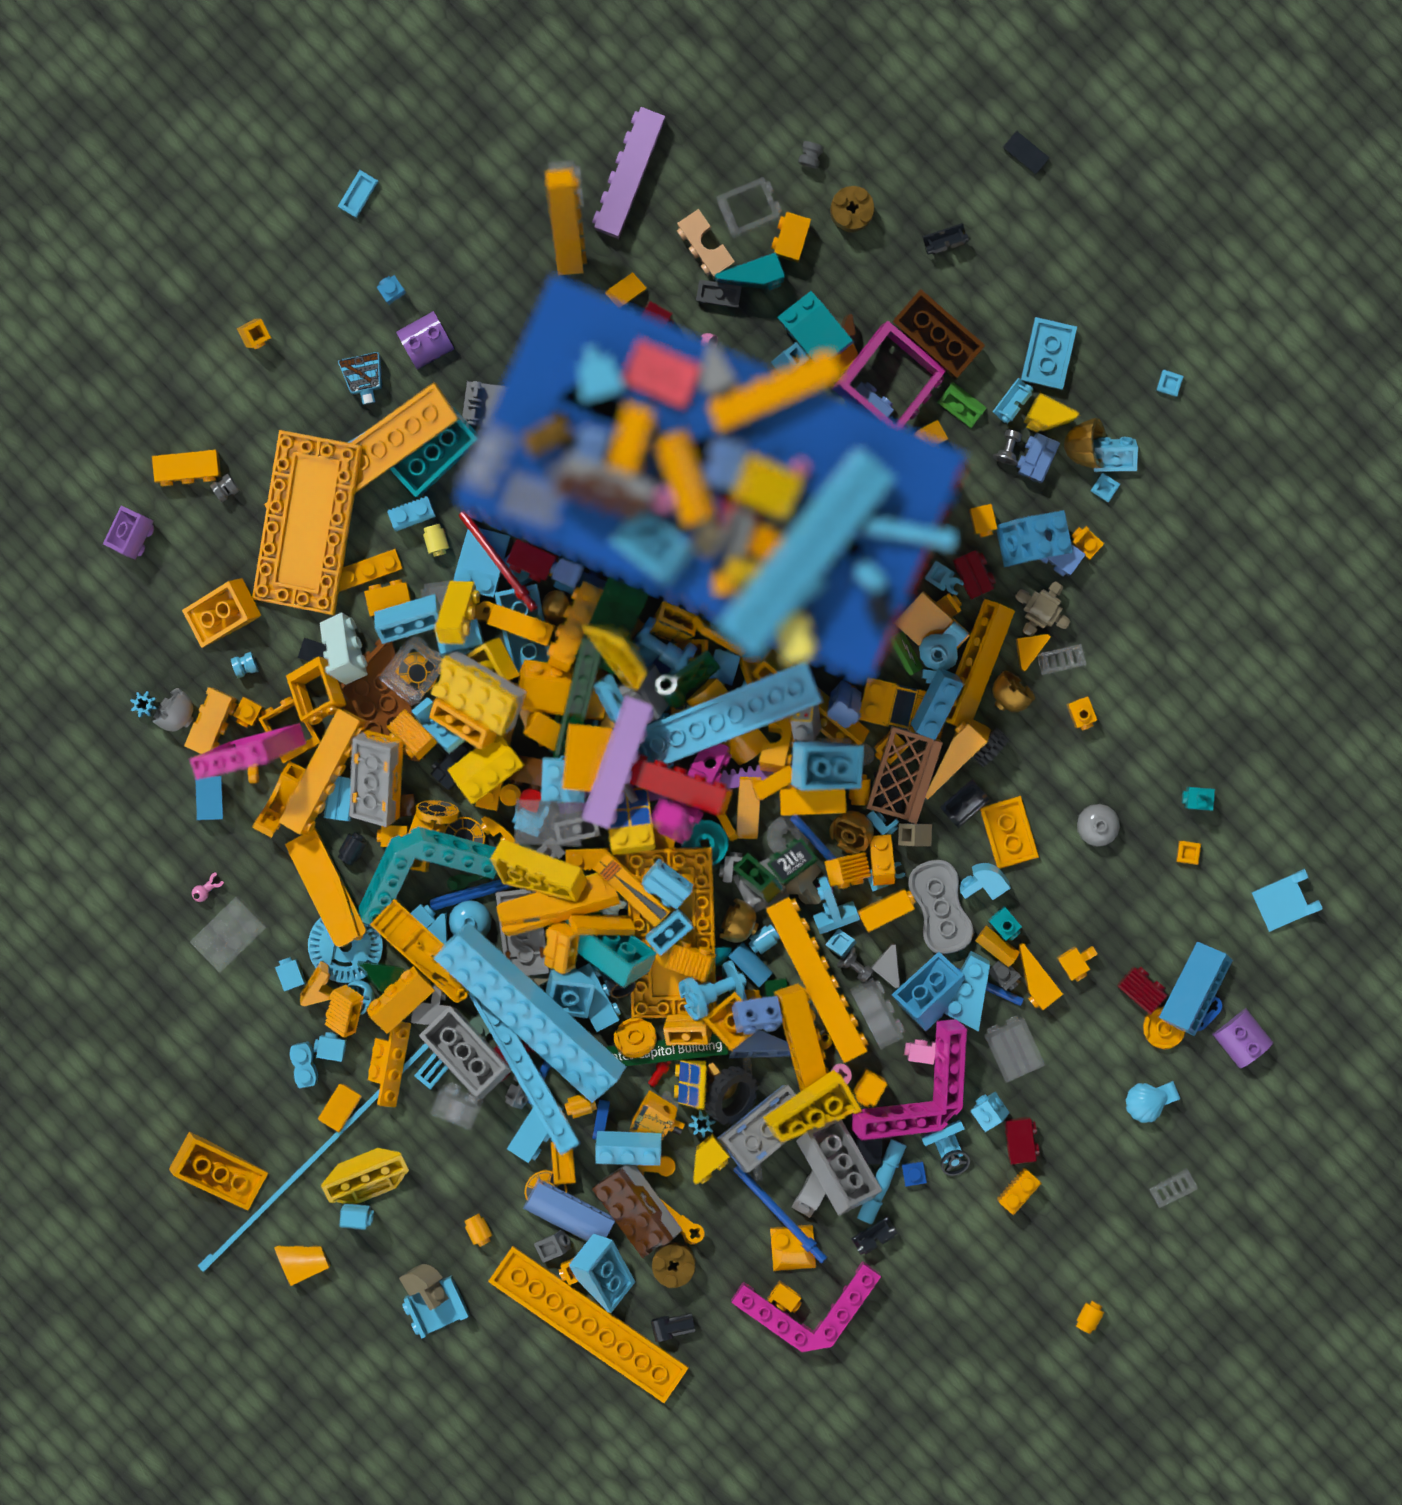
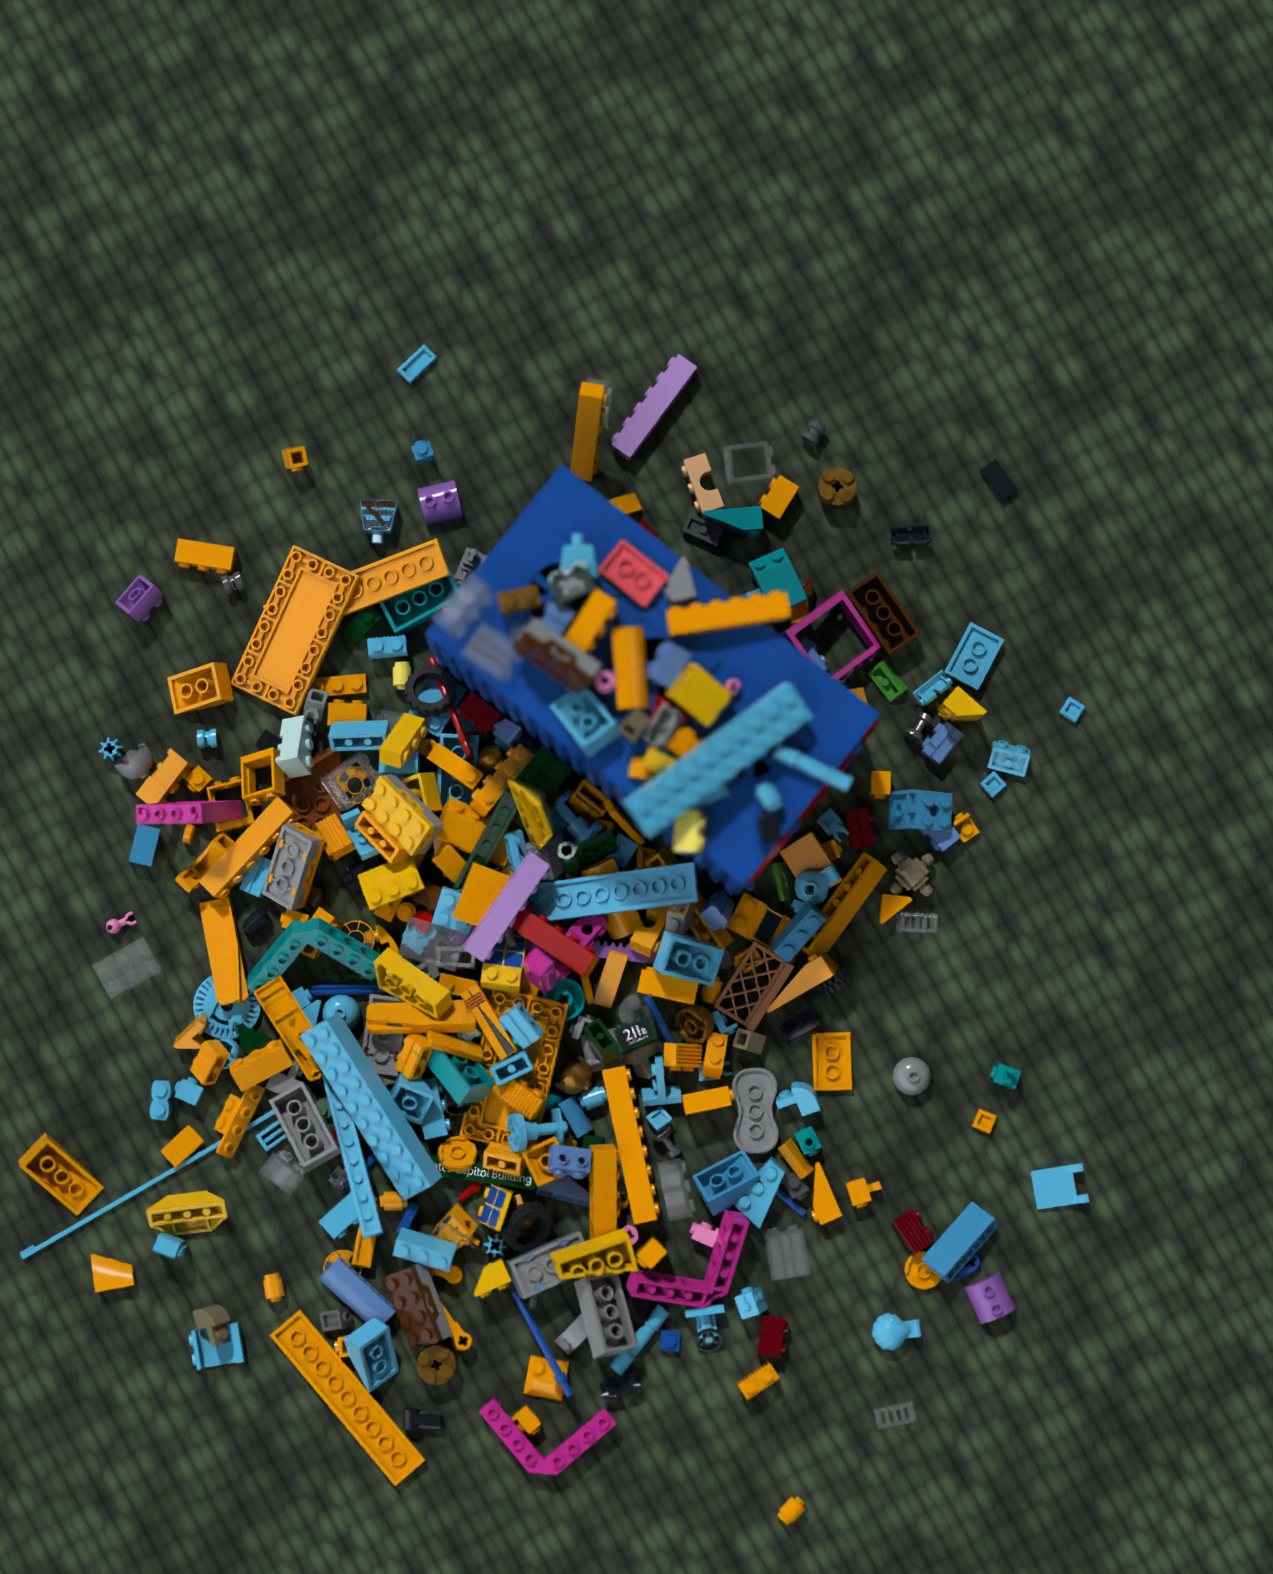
camera: 10 degrees right, 5 degrees down
medium azure brick [275,957,306,991] -> none
light orange tile [416,800,459,825] -> none
light orange slope [753,766,792,800] -> none
light grey slope [871,944,900,988] -> none
pearl gold cylinder [992,670,1035,712] -> none
pearl gold hair [1064,418,1106,468] -> none
light orange brick [1066,696,1097,731] -> none
none -> light grey brick [303,687,329,724]
none -> dark green slope [342,606,383,646]
none -> black tyre [405,665,457,717]
none -> brick [548,561,596,605]

